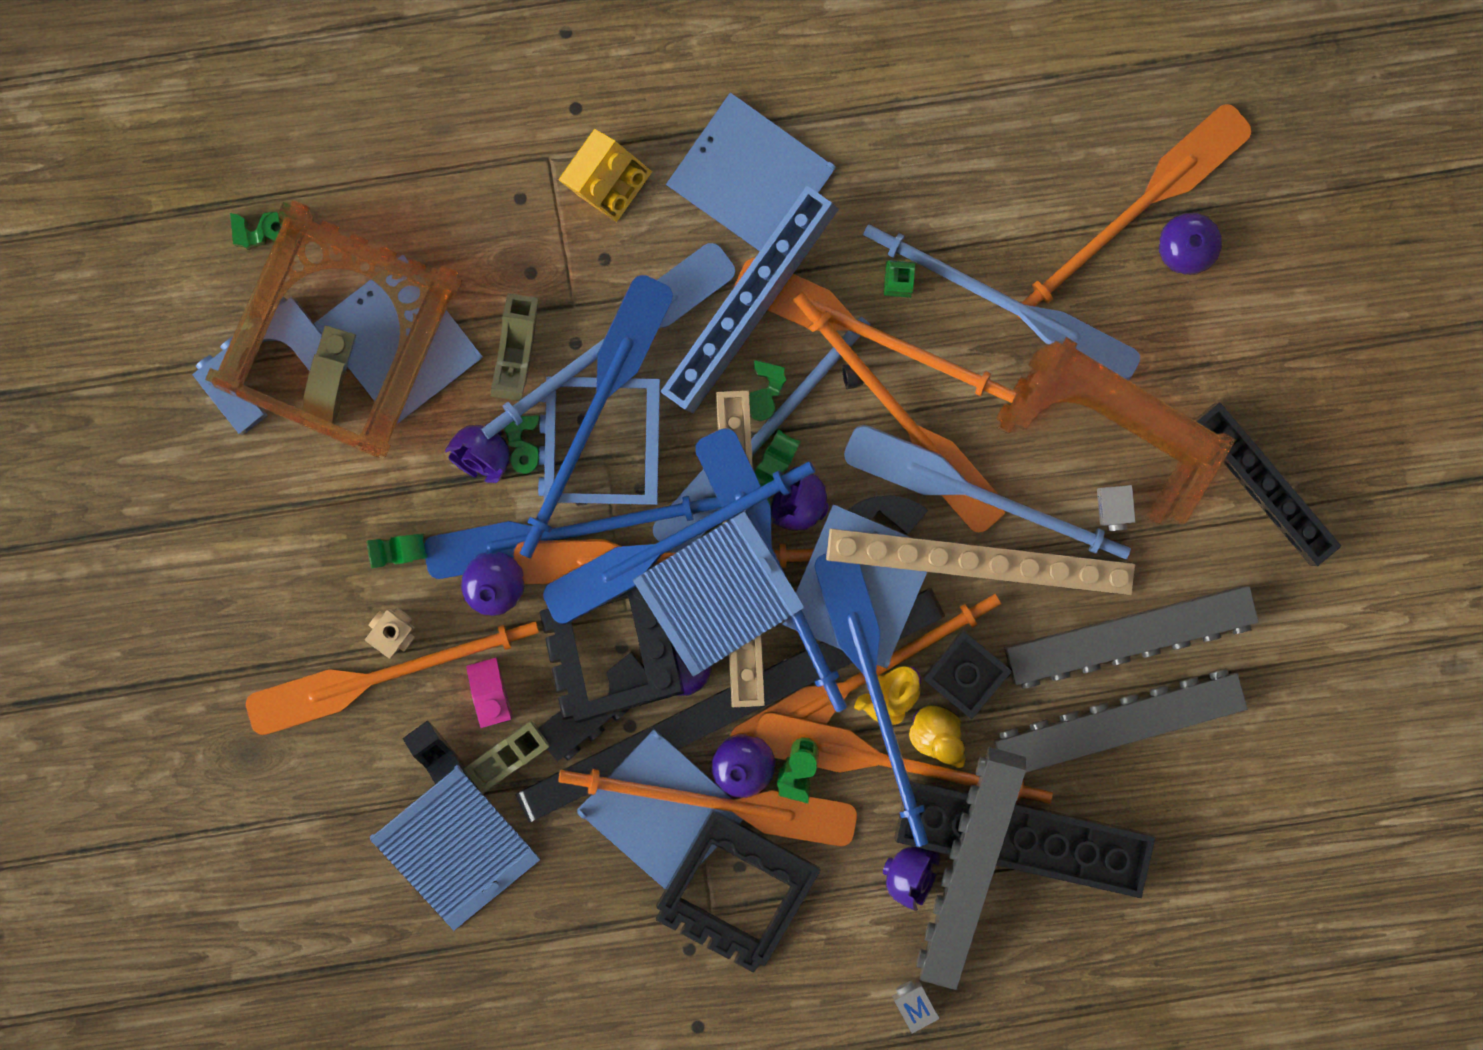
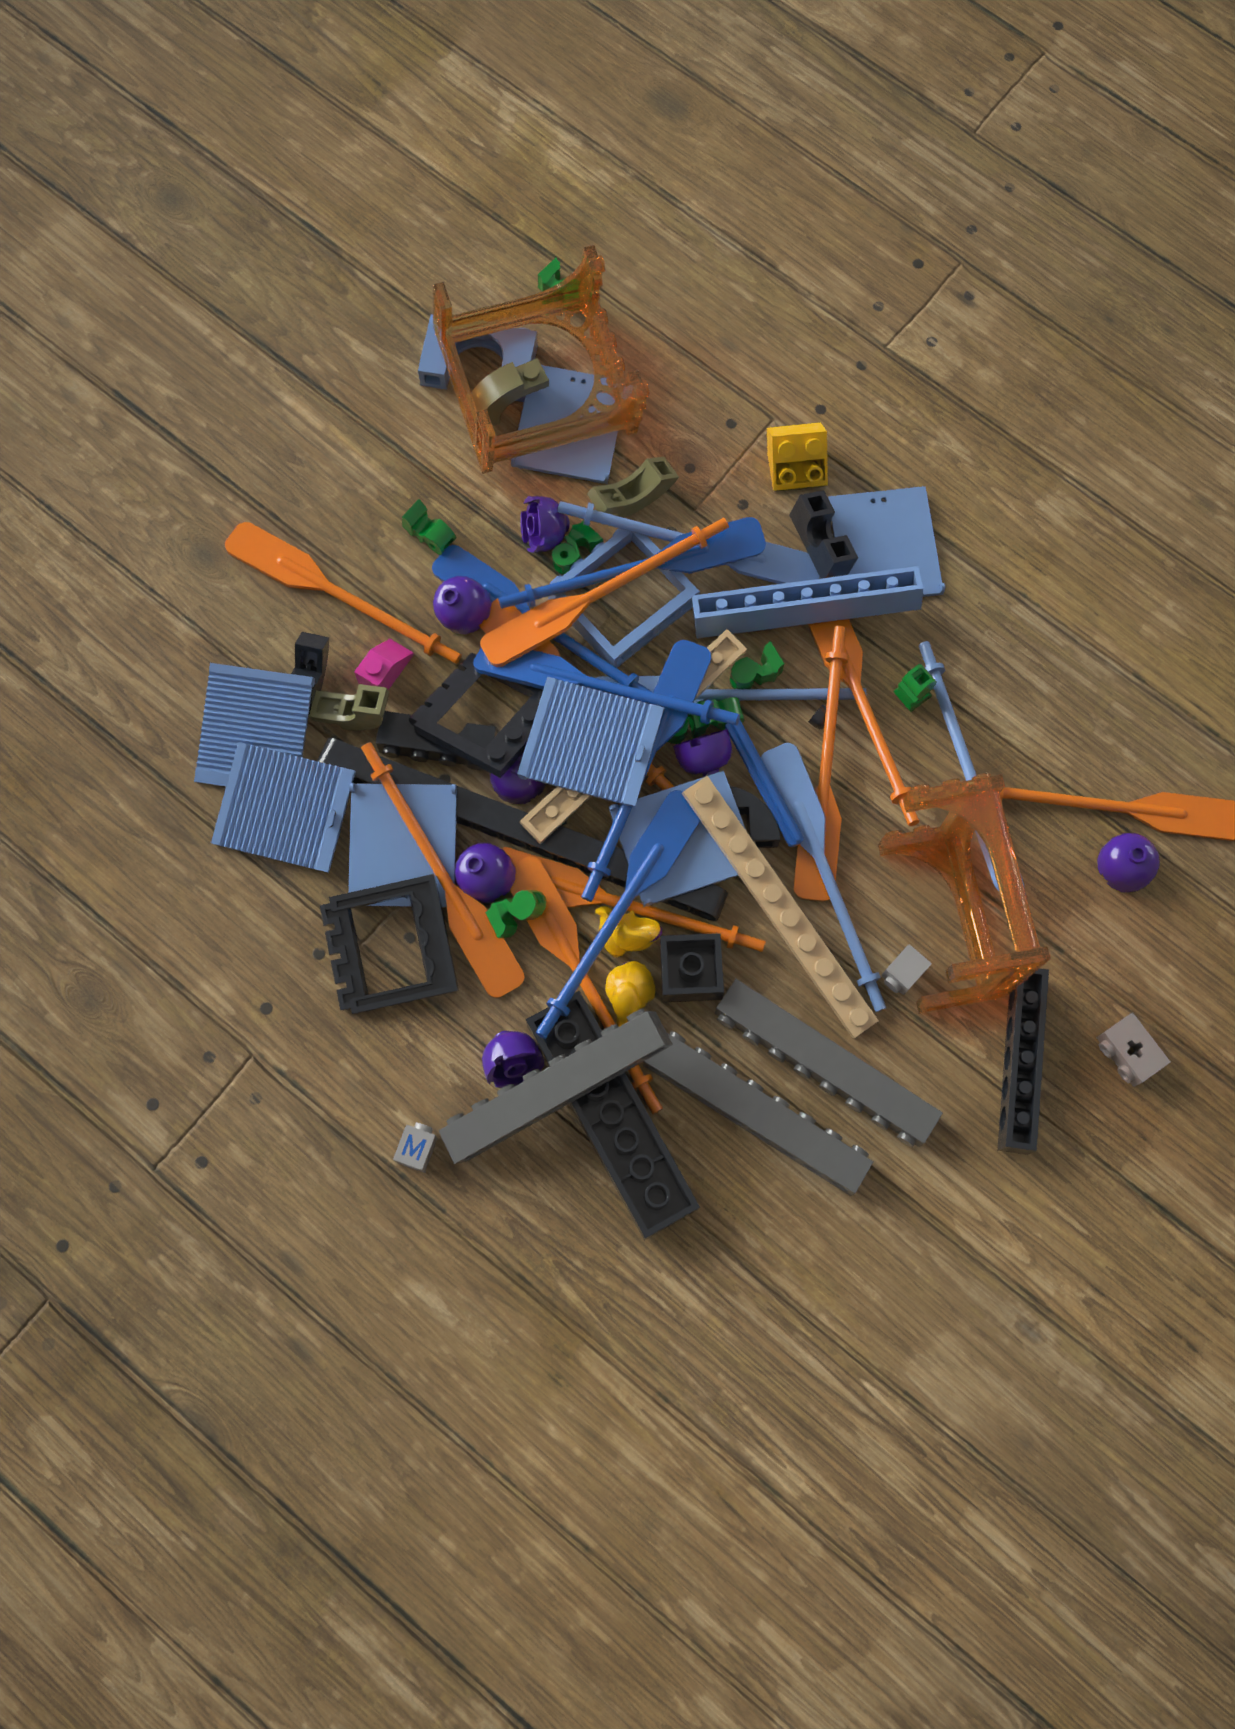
camera: 50 degrees right, 15 degrees down
tan brick [365,608,415,659] -> none
none -> medium blue door [211,742,356,873]
none -> orange piece [480,517,729,667]
none -> blue axle [725,720,804,847]
none -> black arch [789,490,858,579]
none -> light grey brick [1096,1012,1171,1087]

